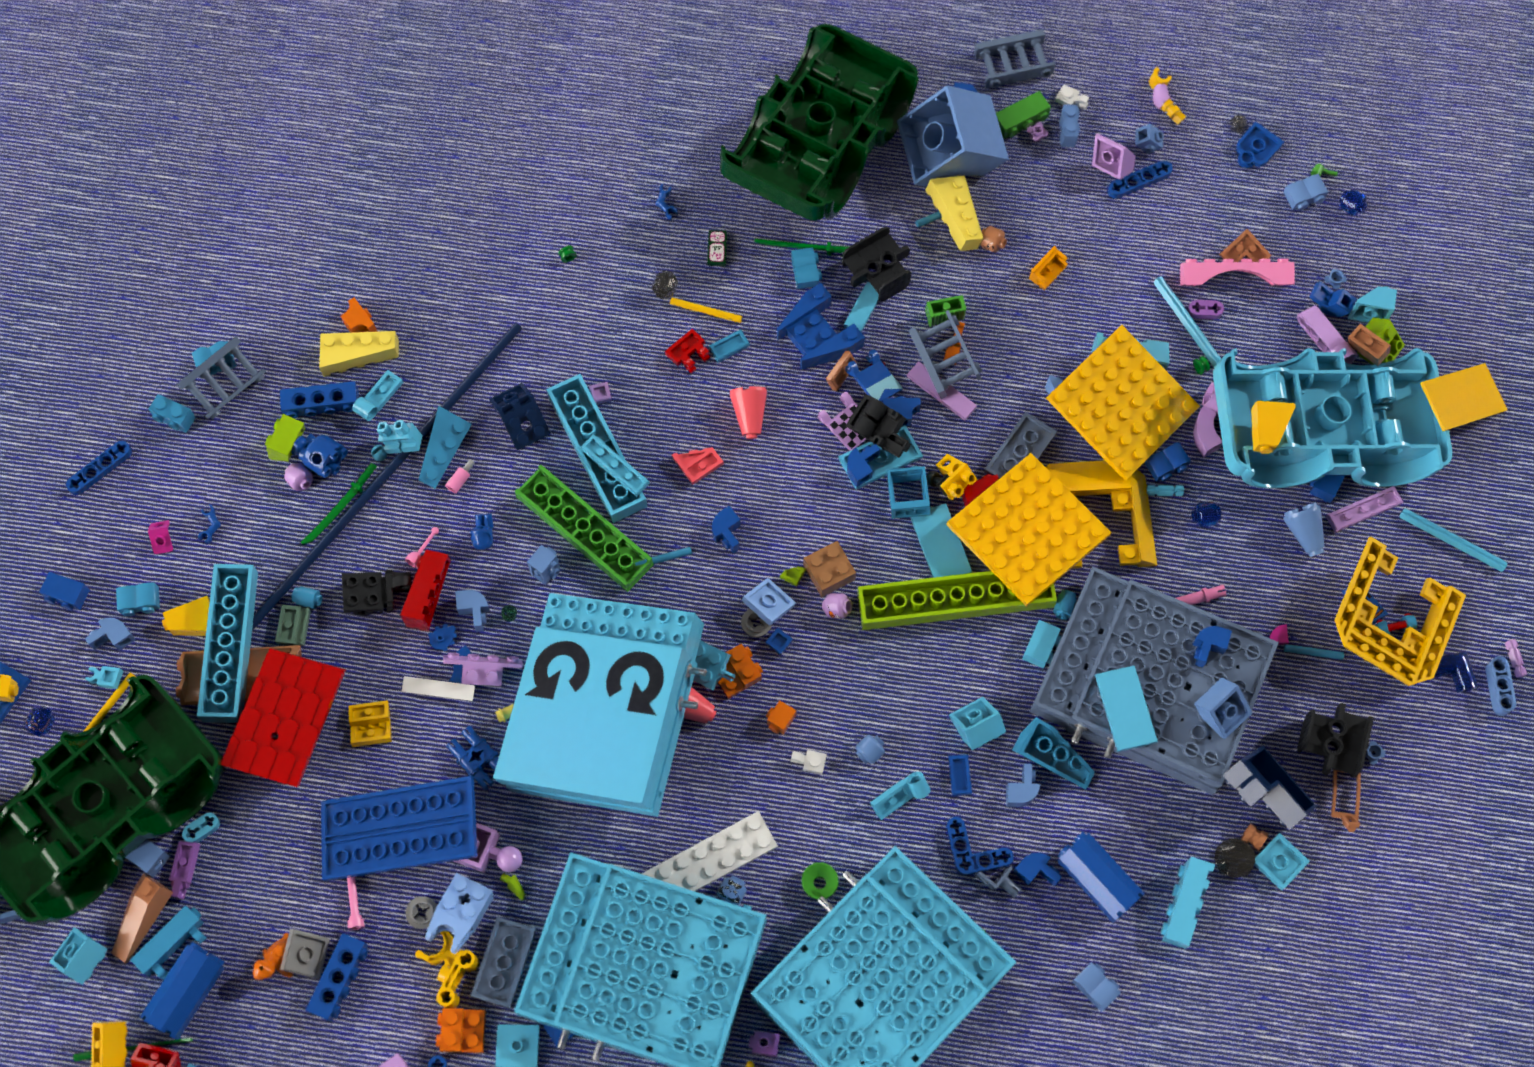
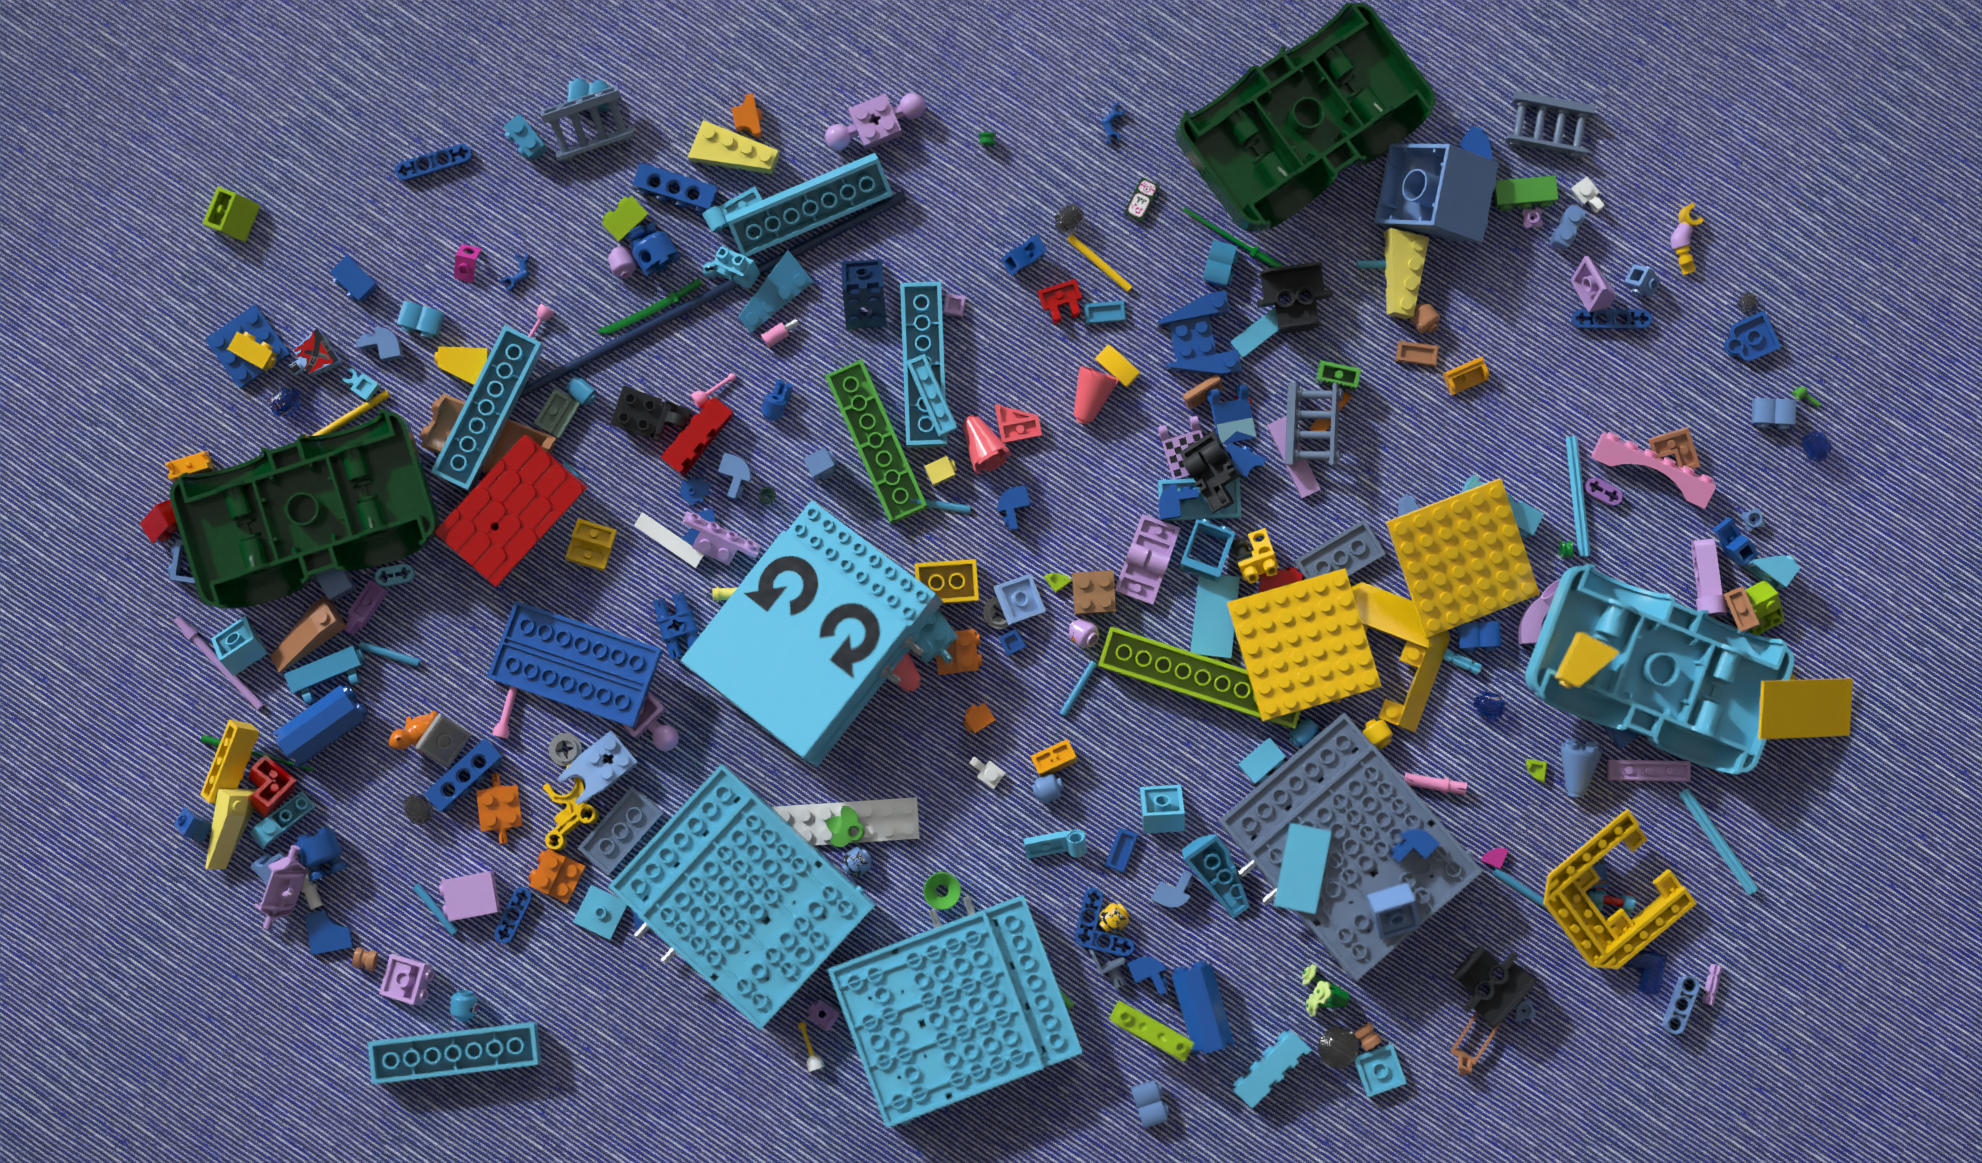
camera: 25 degrees right, 15 degrees up
lime bar [500,873,525,901] -> none
dark blue piece [1223,746,1317,830] -> none
none -> lavender bar [174,616,264,710]
none -> torso [289,328,342,377]
none -> dark azure bar [359,641,420,667]
none -> clear smoke head [402,794,433,825]
none -> orange plate [476,773,523,844]
none -> bright pink hinge [528,304,555,338]
none -> medium azure brick [725,153,893,257]
none -> lavender brick [825,93,925,151]
none -> bright green plate [825,806,865,847]
none -> yellow brick [914,559,979,605]
none -> light yellow brick [924,456,957,487]
none -> coral cone [962,415,1011,474]
none -> blue brick [1001,234,1048,276]
none -> light orange hinge [1030,739,1078,777]
none -> dark azure bar [1059,661,1098,717]
none -> yellow slope [1095,344,1141,388]
none -> yellow head [1099,903,1130,934]
none -> lime fence [1109,1000,1194,1062]
none -> lavender plate [1115,514,1180,605]
none -> plant [1302,964,1349,1017]
none -> yellow head [1362,718,1393,750]
none -> nougat tile [1395,341,1439,367]
none -> lime tile [1526,759,1547,782]

